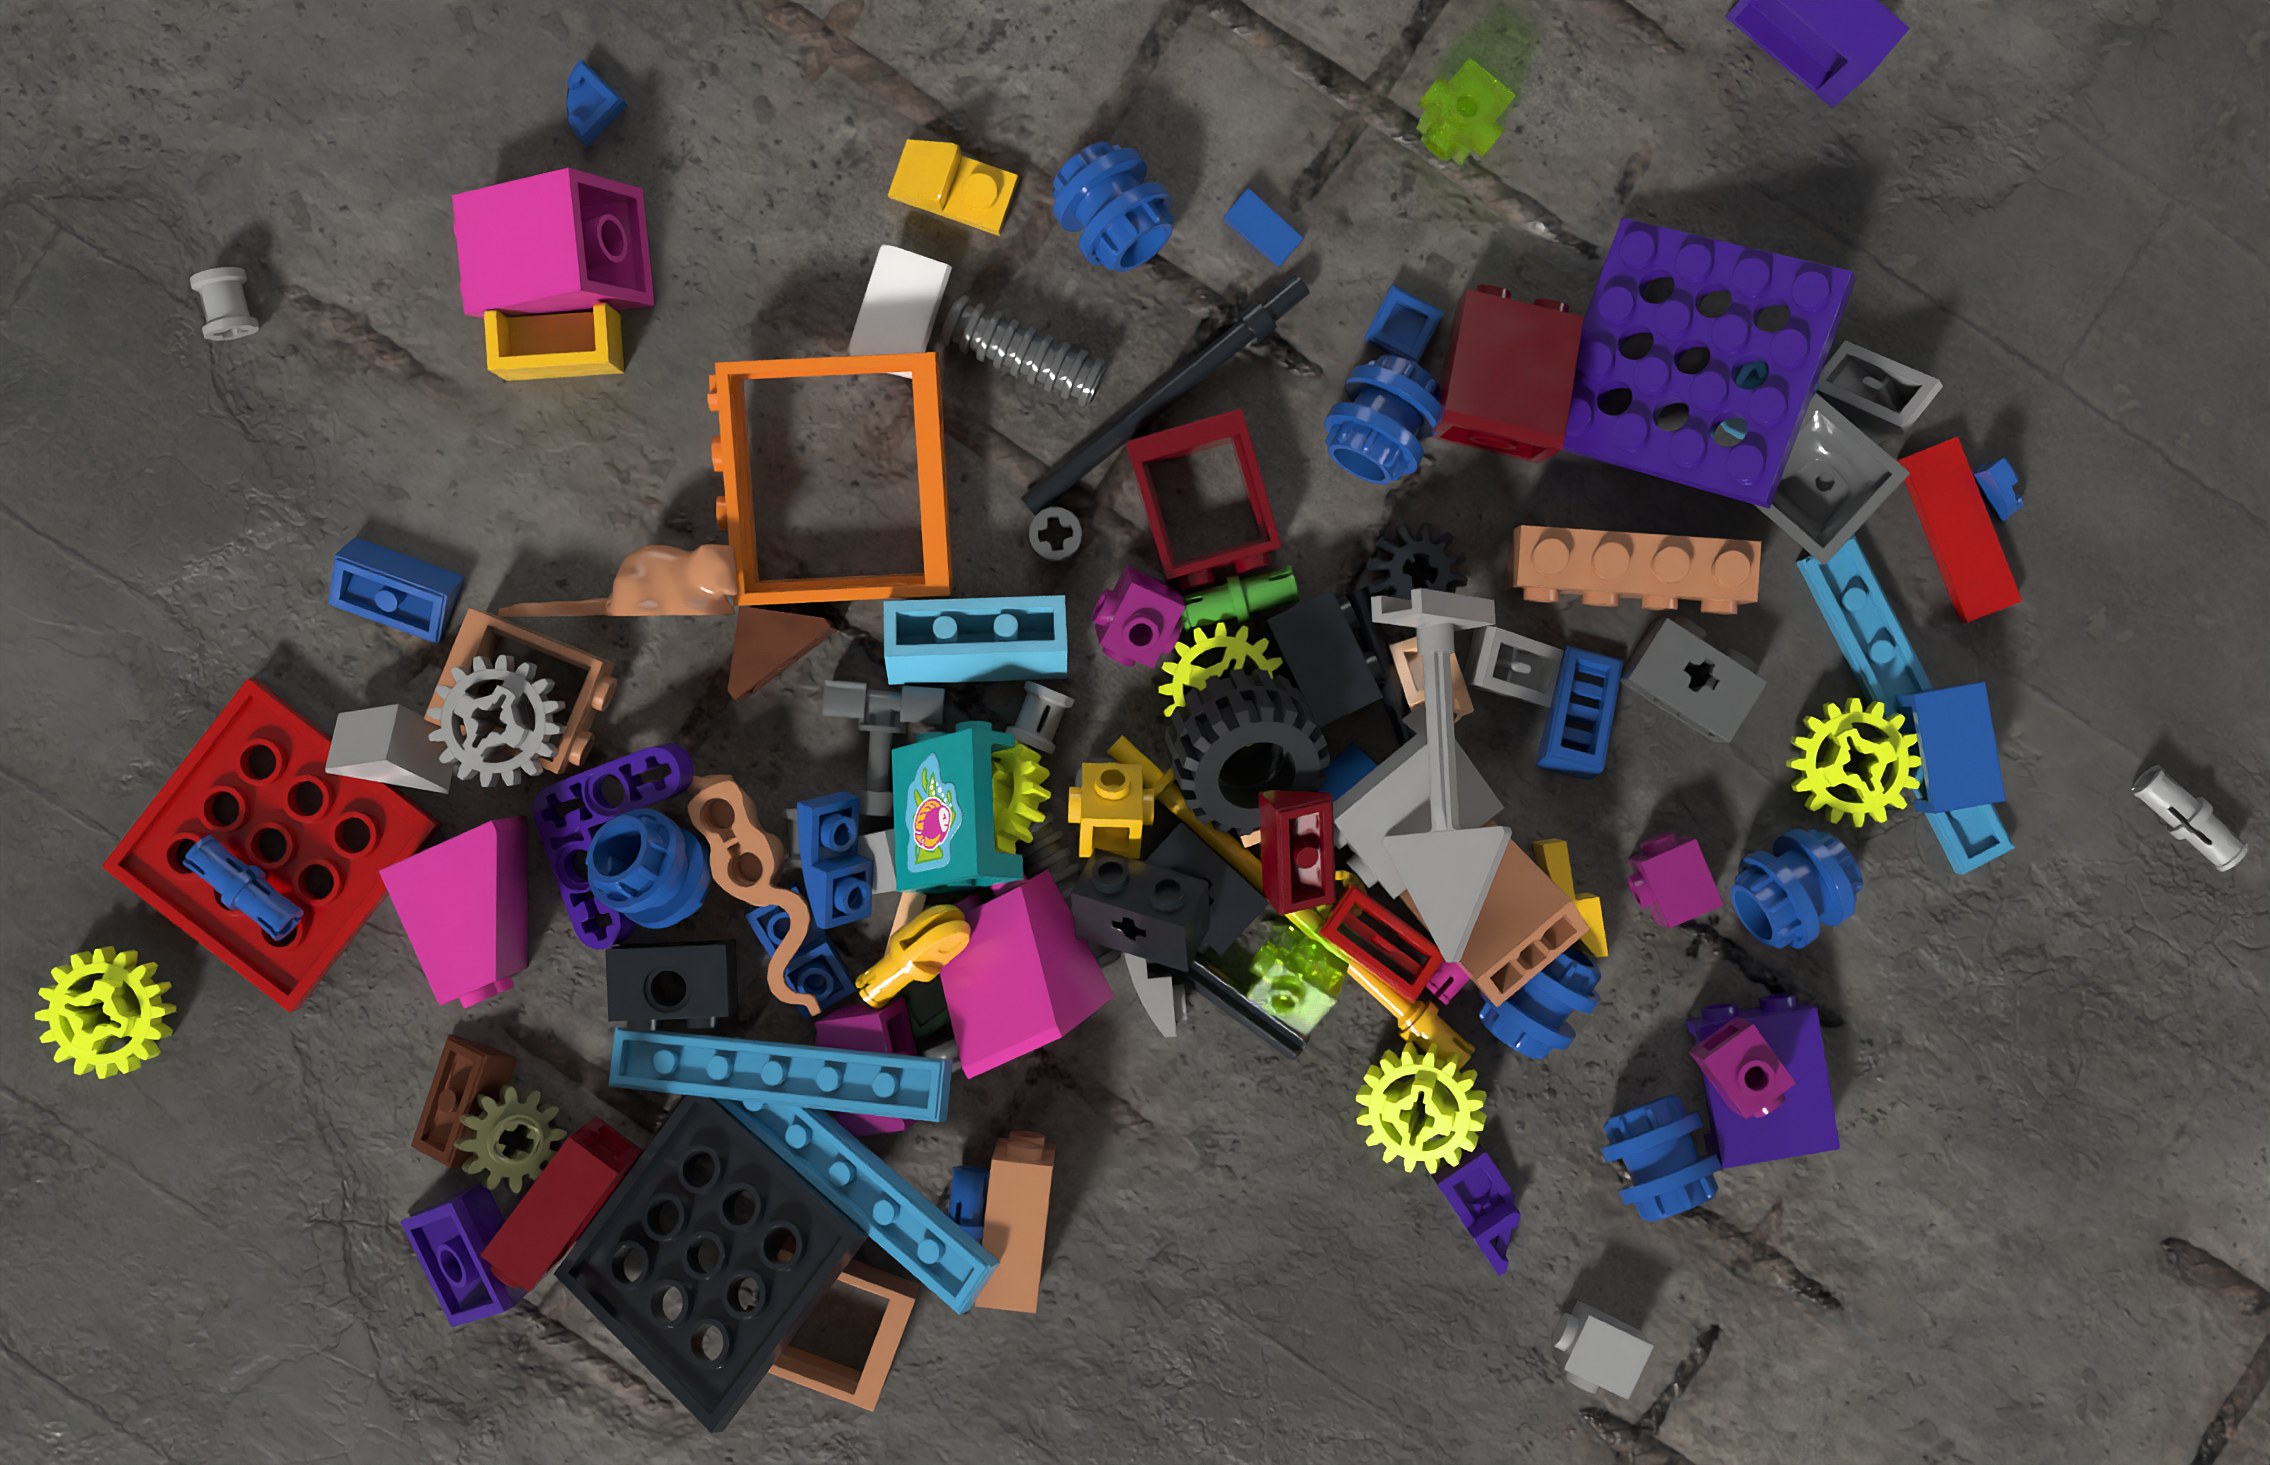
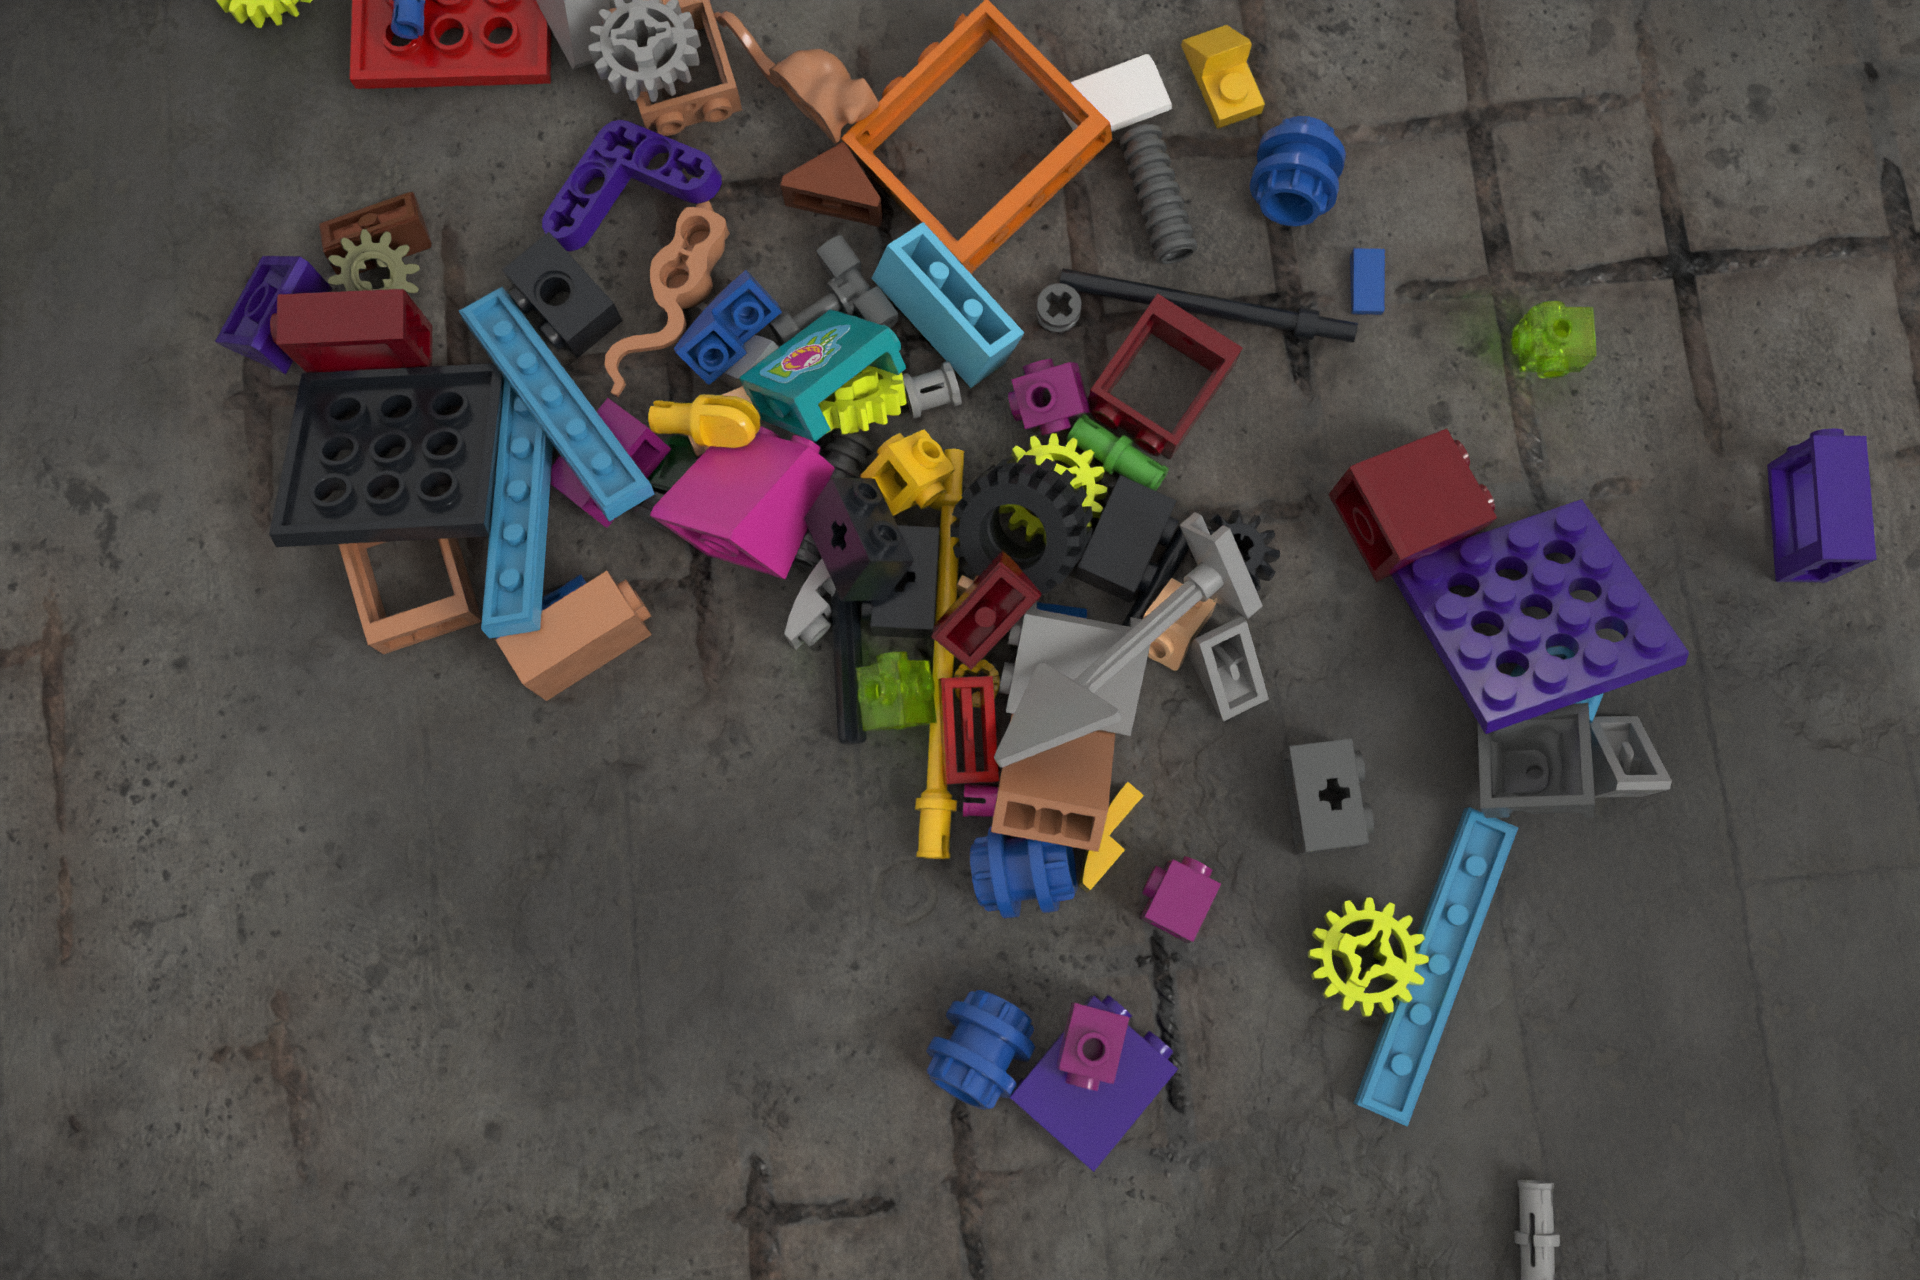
camera: 45 degrees right, 10 degrees down
dark pink slope [379,816,529,1009] -> none
blue piece [585,809,713,929] -> none
blue slope [744,880,856,1020] -> none
blue piece [1324,355,1441,485] -> none
neon yellow gear [1356,1042,1487,1174] -> none
blue tile [1363,284,1444,364] -> none
dark purple slope [1431,1143,1521,1276] -> none
nougat brick [1505,525,1762,615] -> none
blue slope [1536,645,1623,780] -> none
light grey brick [1552,1300,1654,1400] -> none
blue piece [1730,829,1863,949] -> none
blue panel [1895,682,2006,814] -> none
red tile [1896,437,2022,624] -> none
blue tile [1972,457,2023,523] -> none

